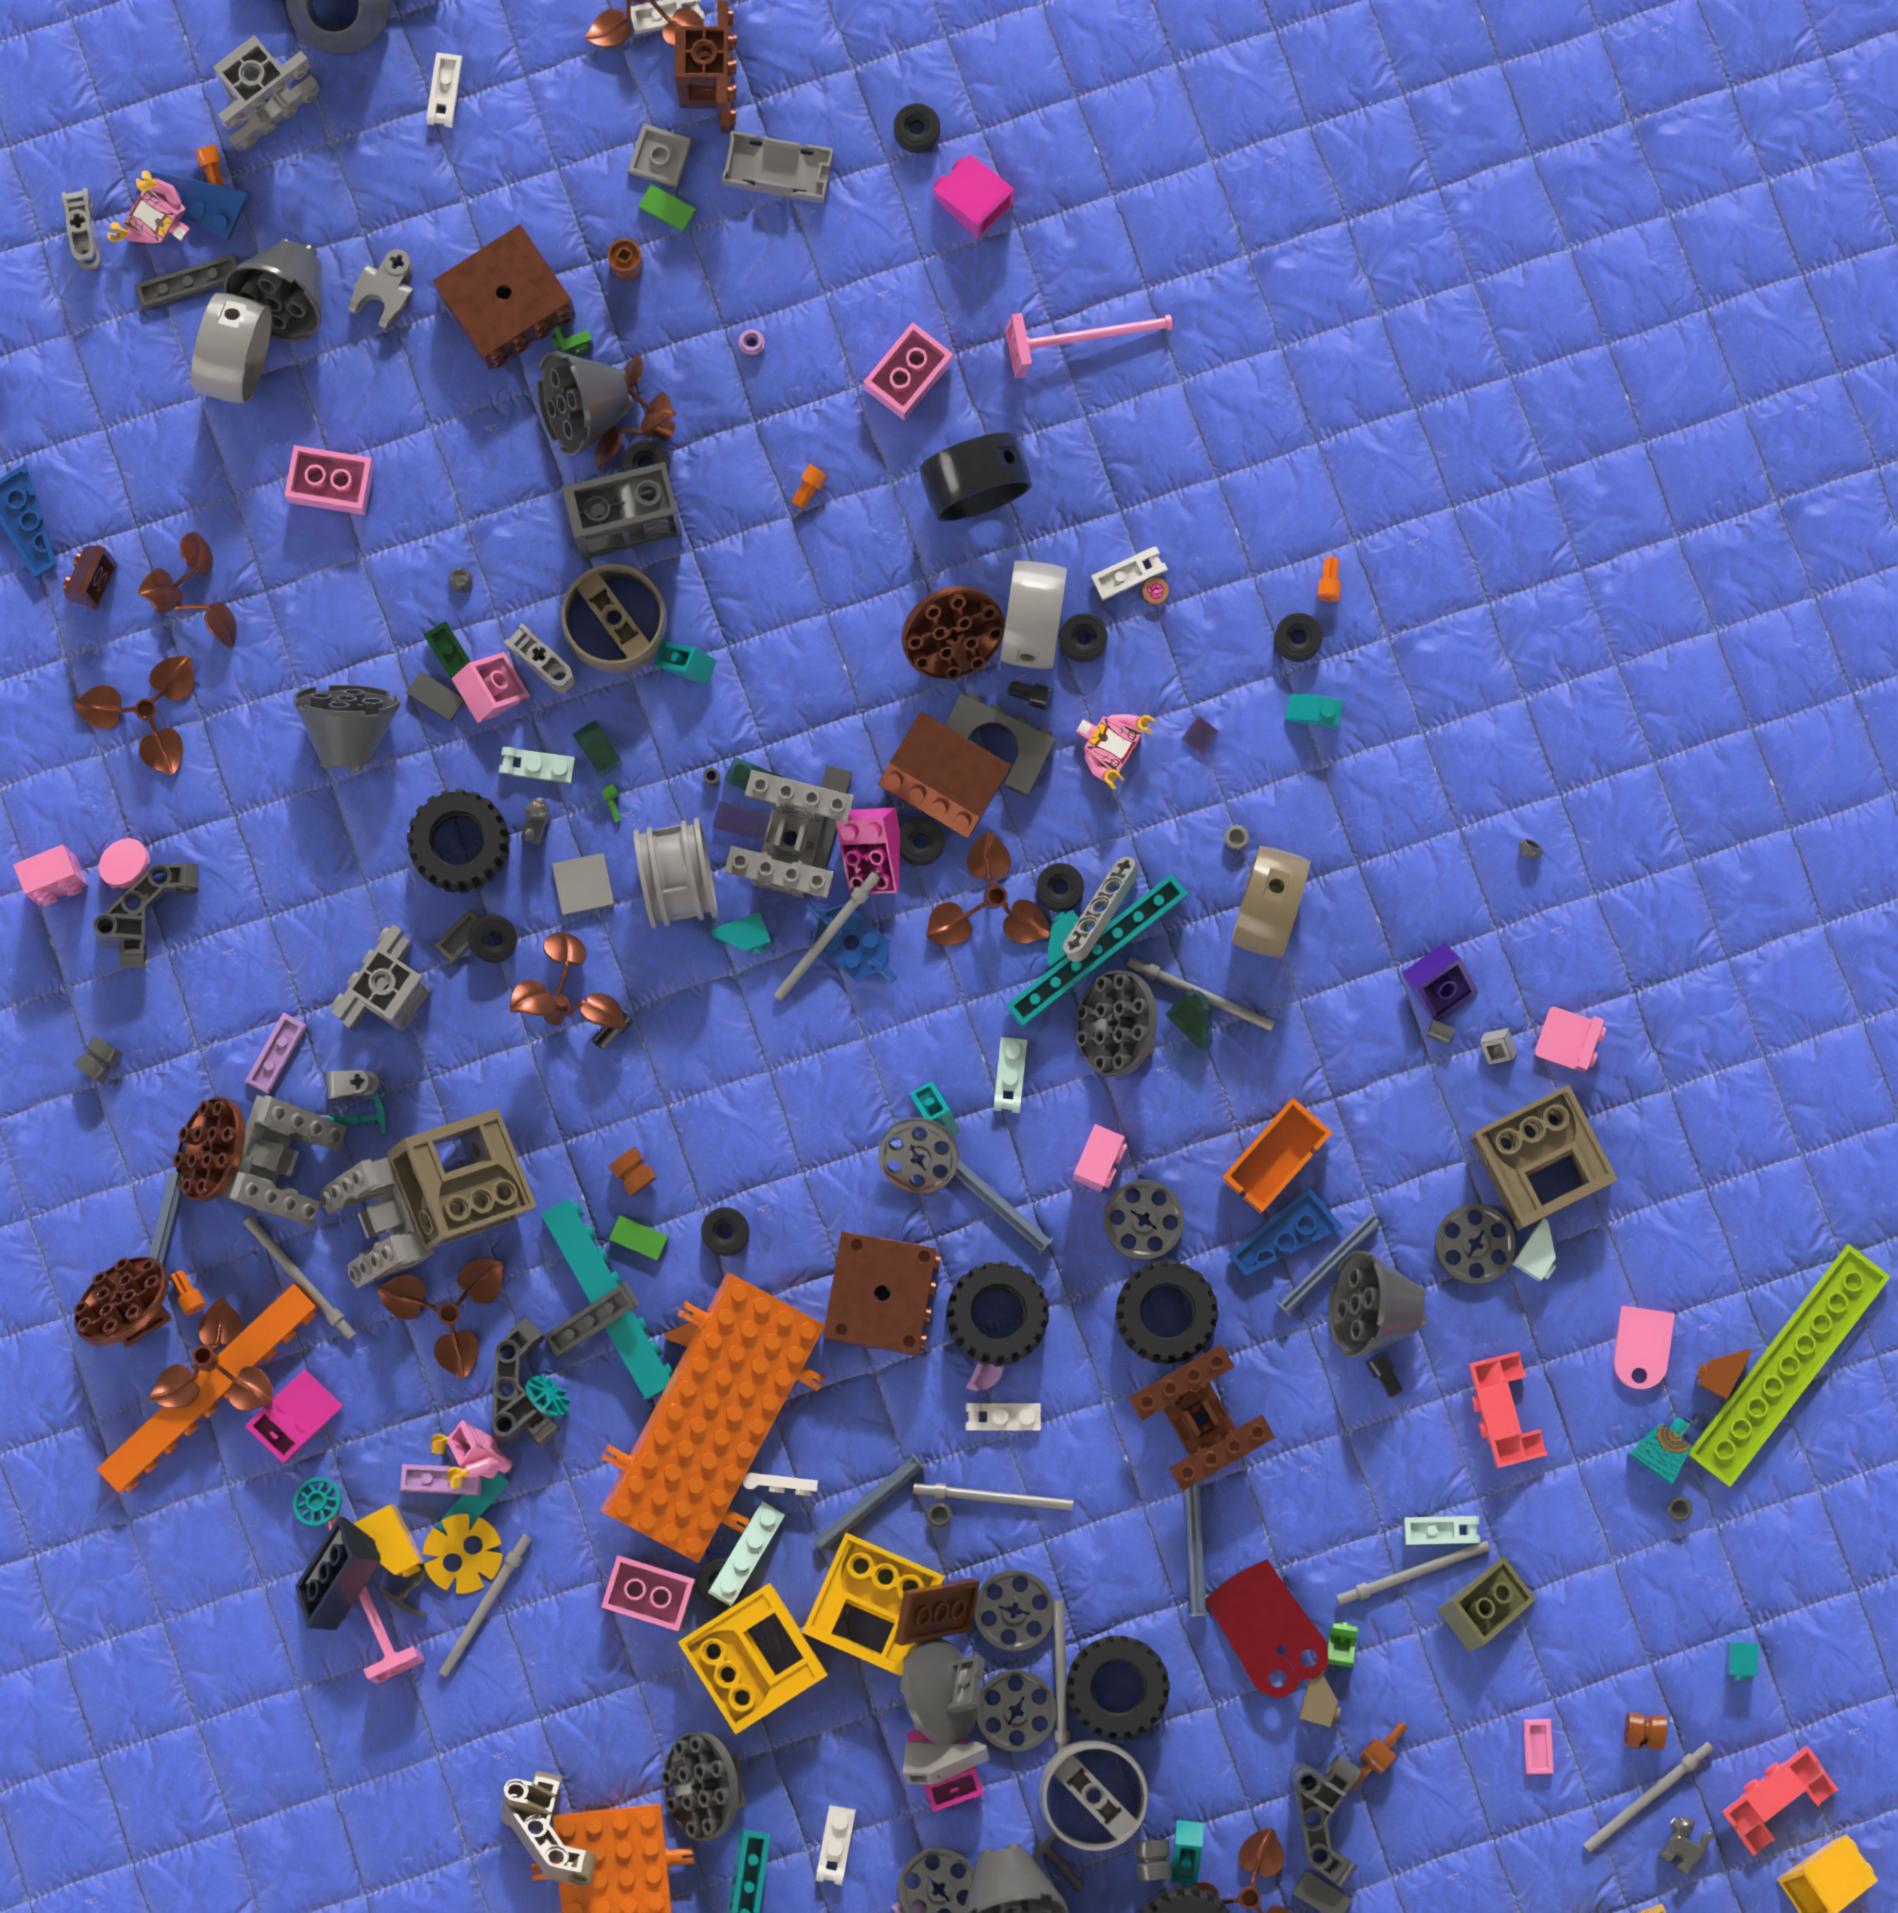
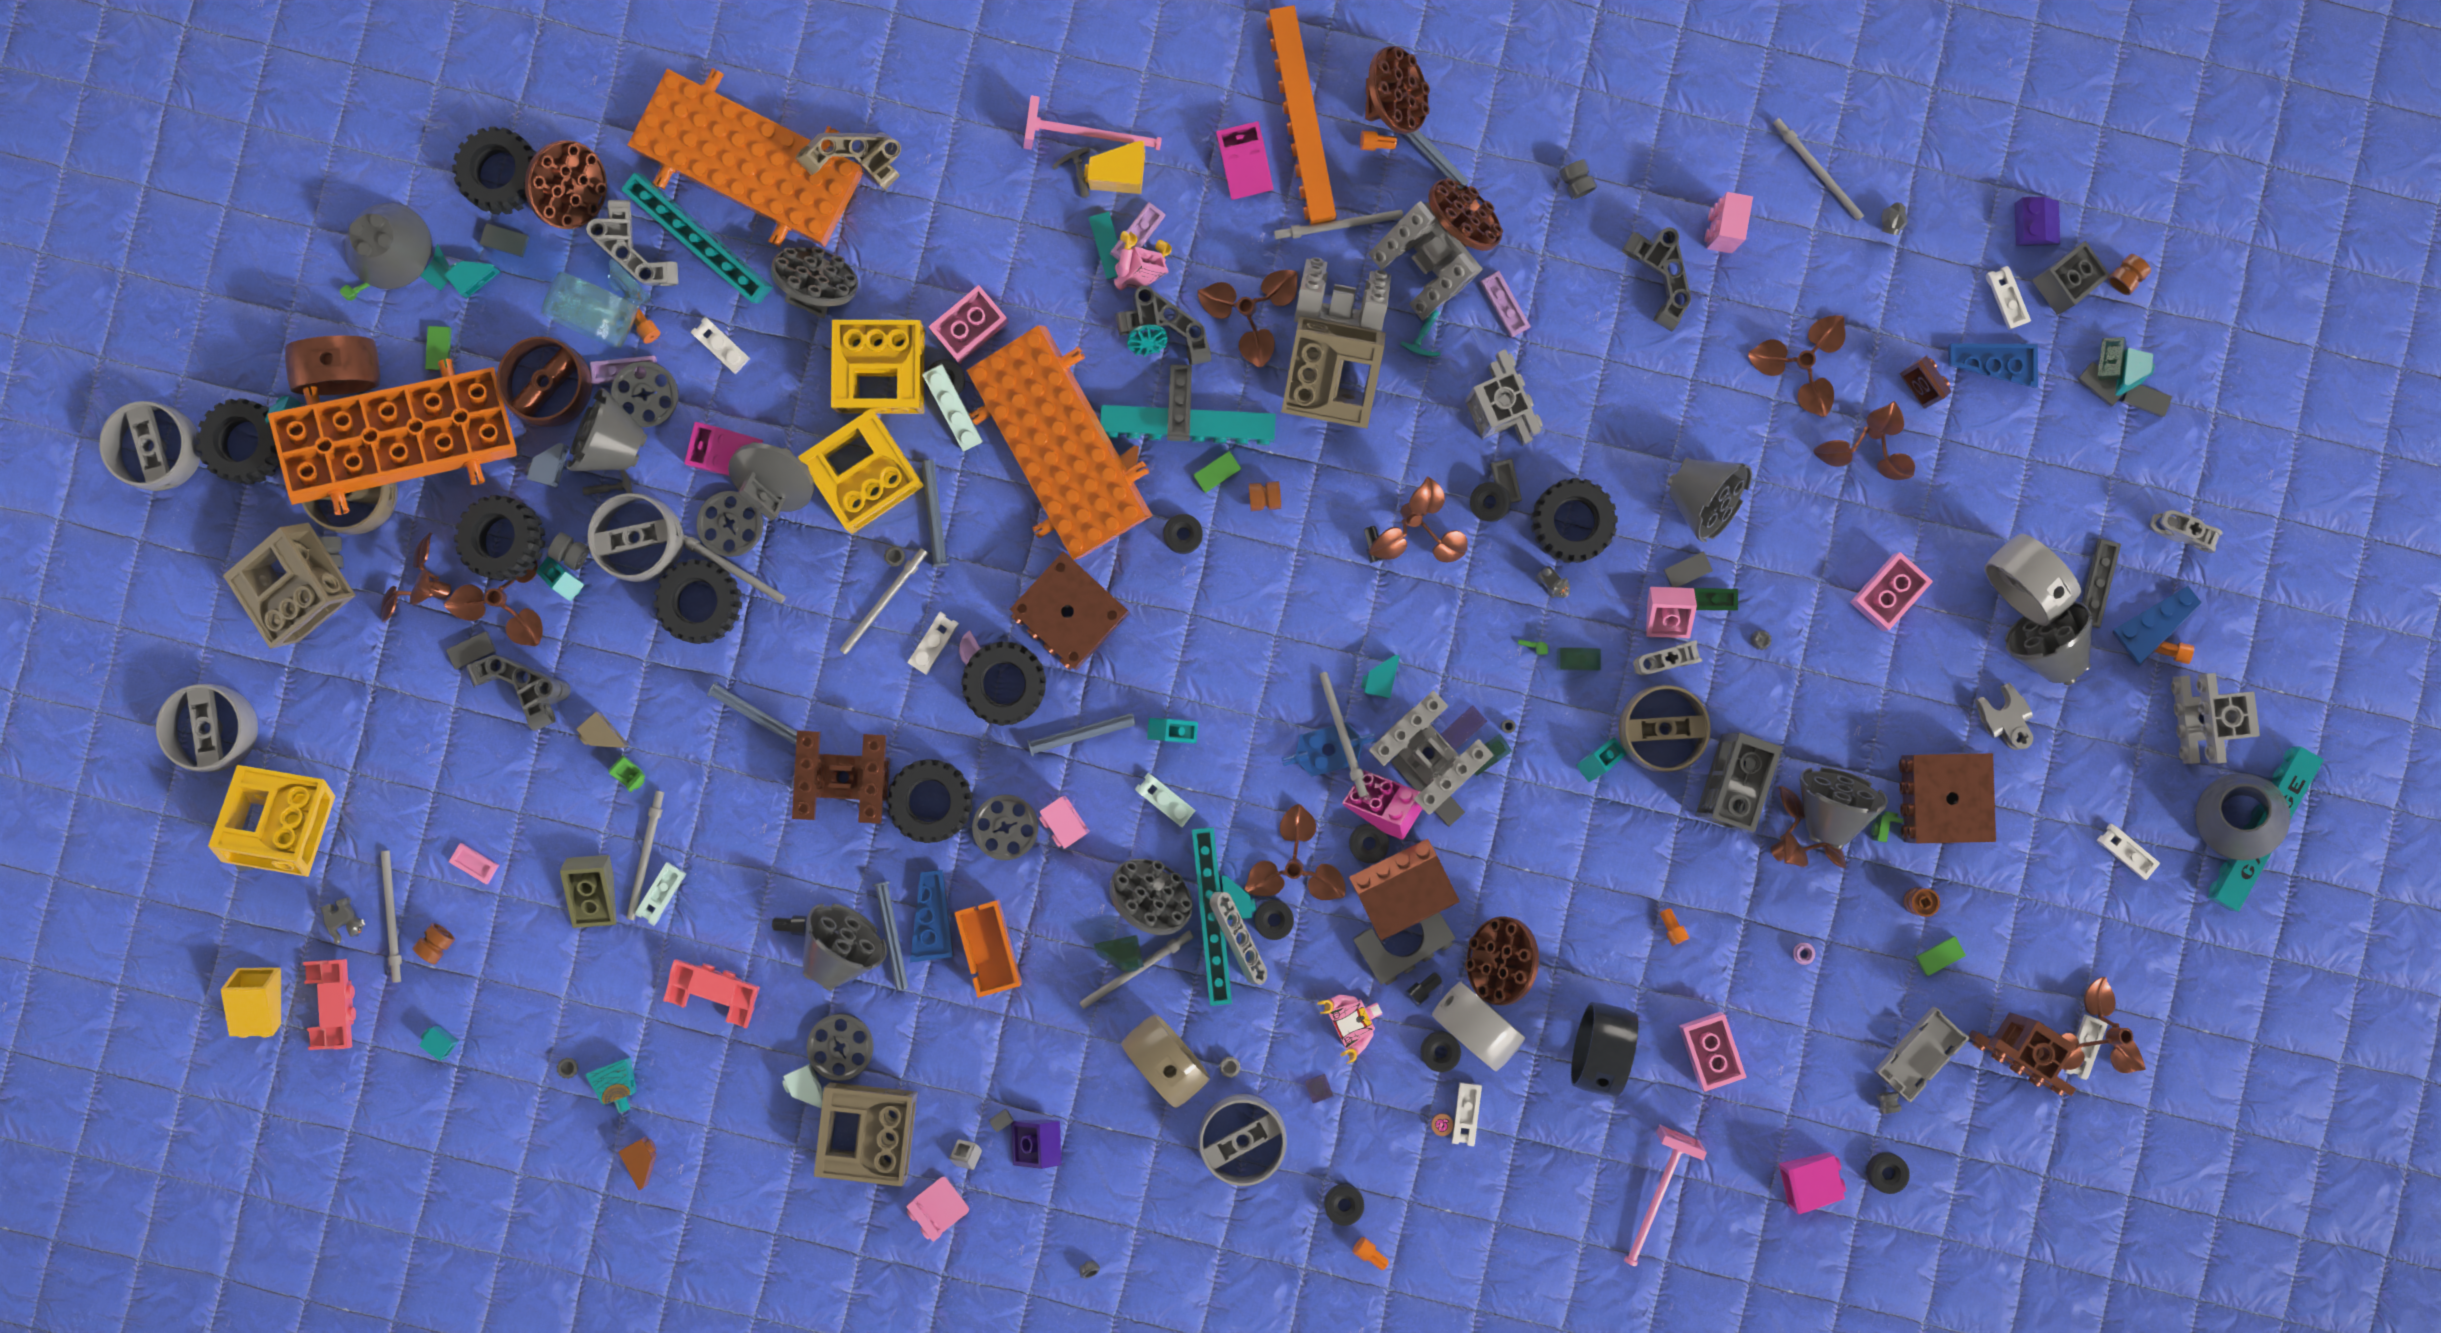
camera: 125 degrees right, 5 degrees up
bright pink tile [98,838,150,889] -> none
torso [107,171,191,244] -> none
copper plant [149,1297,273,1411] -> none
teal wheel [293,1477,343,1527] -> none
black slope [295,1516,381,1630] -> none
light grey piece [326,1070,380,1100] -> none
yellow piece [423,1514,503,1594] -> none
light grey bar [439,1533,532,1678] -> none
light aqua plate [498,747,575,784] -> none
light grey tile [552,853,614,916] -> none
black tyre [622,440,670,474] -> none
light grey tile [627,124,693,189] -> none
light grey wheel [633,818,718,929] -> none
white plate [742,1473,818,1496] -> none
dark grey wedge [878,1118,959,1194] -> none
reddish brown tile [894,1578,980,1646] -> none
light grey slope [903,1740,990,1785] -> none
dark grey wedge [974,1570,1054,1651] -> none
dark red piece [1205,1559,1328,1699] -> none
teal slope [1285,694,1344,731] -> none
dark orange piece [1350,1721,1408,1790] -> none
bright pink tile [1613,1306,1675,1389] -> none
lime plate [1688,1244,1891,1487] -> none
none -> light grey cylinder [1198,1094,1287,1186]
none -> dark grey wheel [1876,1092,1902,1114]

